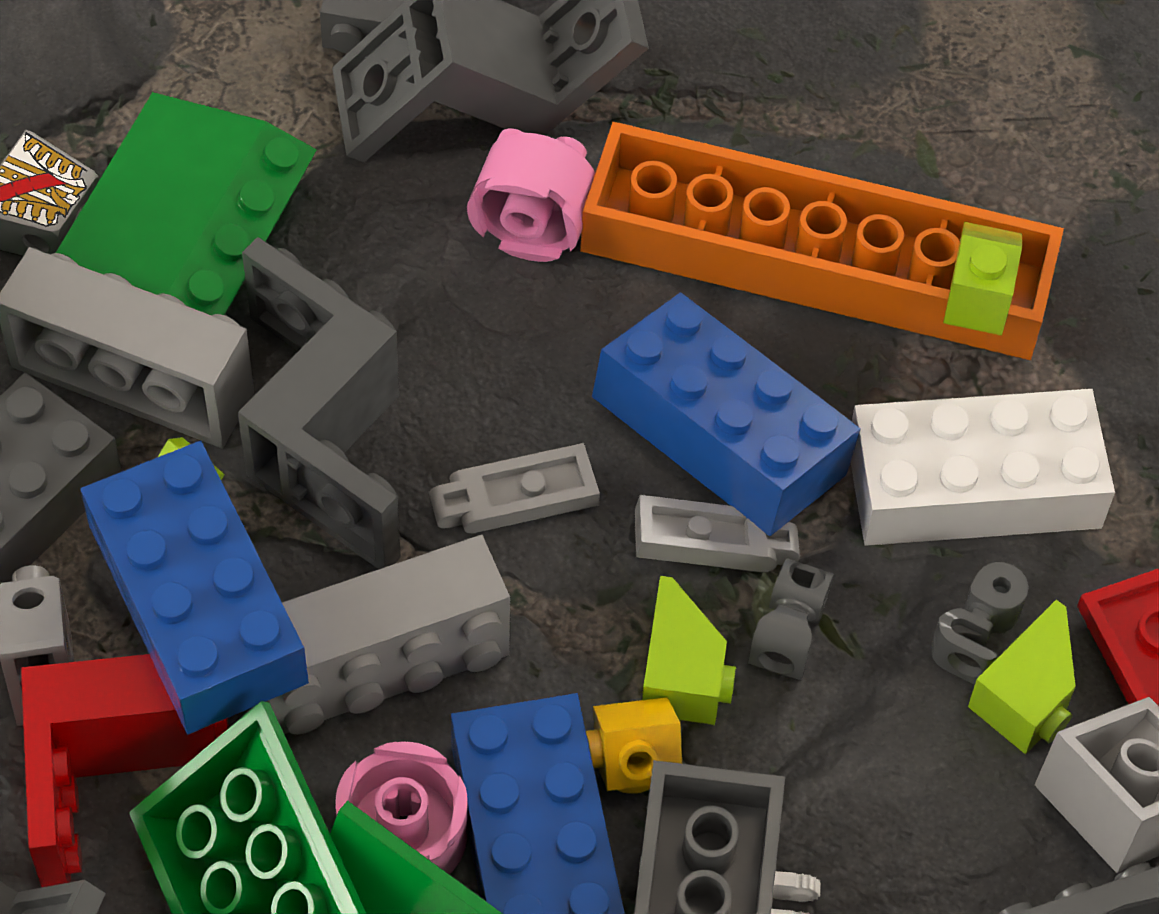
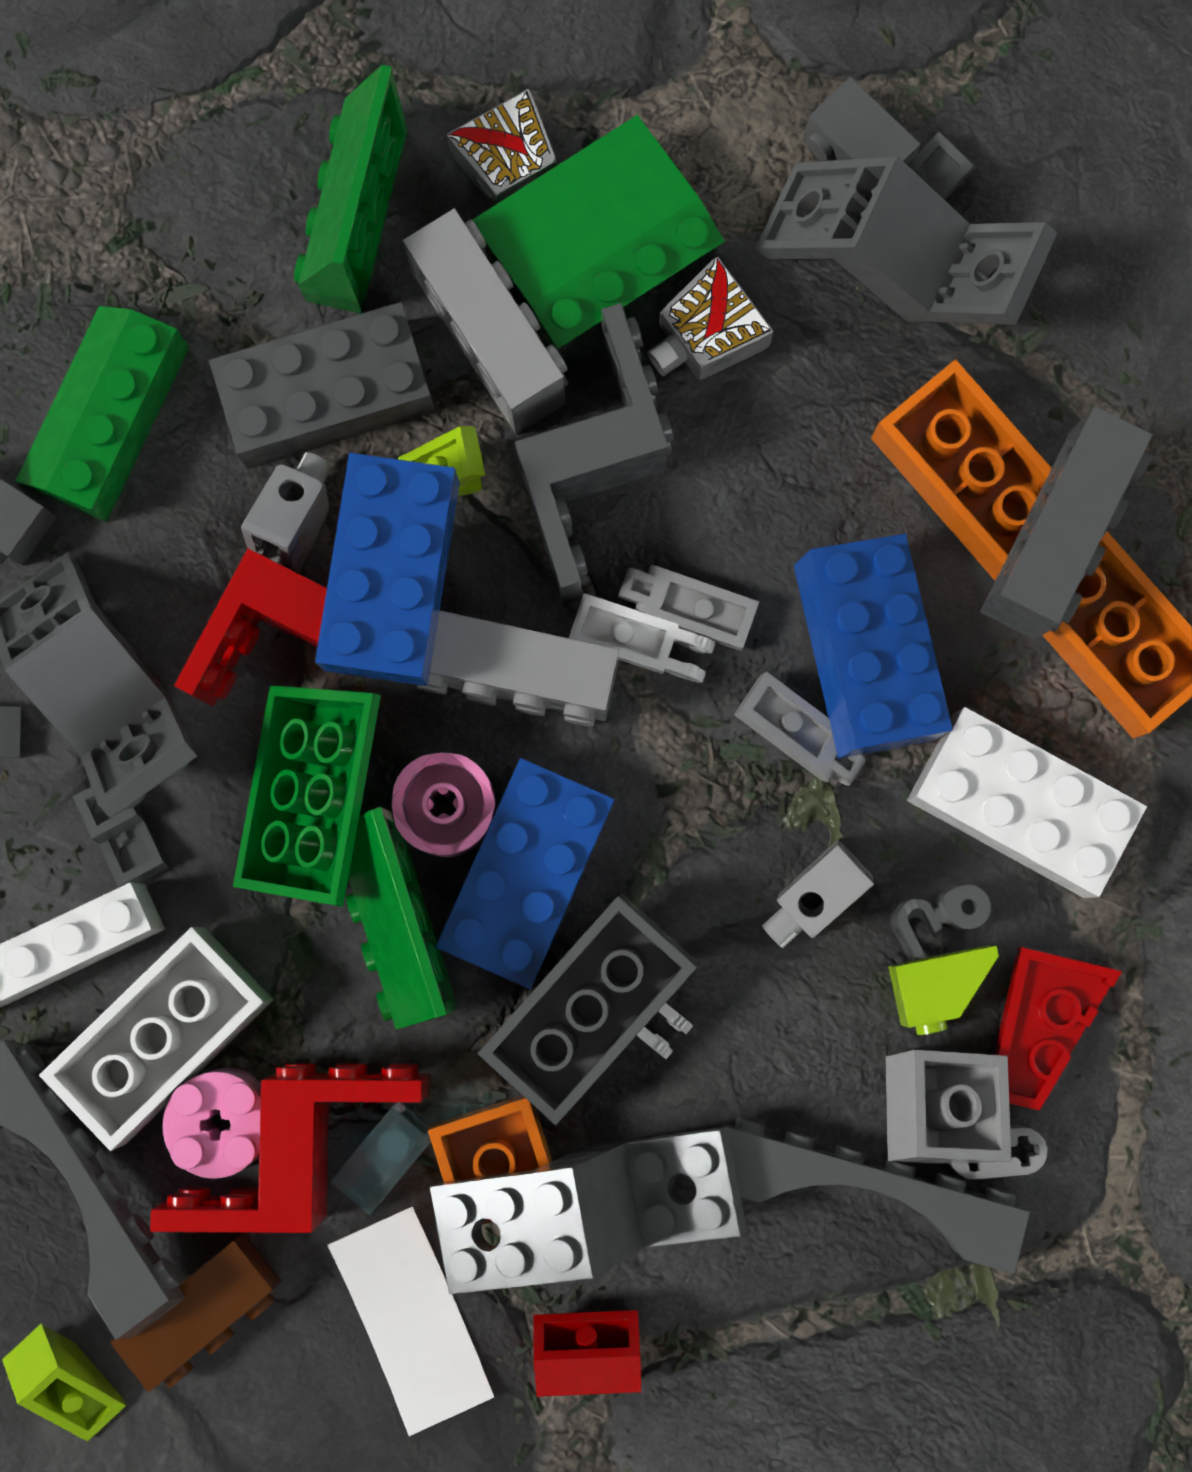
camera: 40 degrees right, 25 degrees up
bright pink brick [467,128,595,262] -> none
yellow brick [586,697,682,793] -> none
lime slope [642,576,736,725] -> none
dark grey leg [748,558,835,681] -> none
lime slope [943,222,1022,336] -> none
none -> white hinge [569,594,715,683]
none -> torso [647,257,774,380]
none -> light grey torso [762,839,874,948]
none -> dark grey brick [980,406,1153,640]

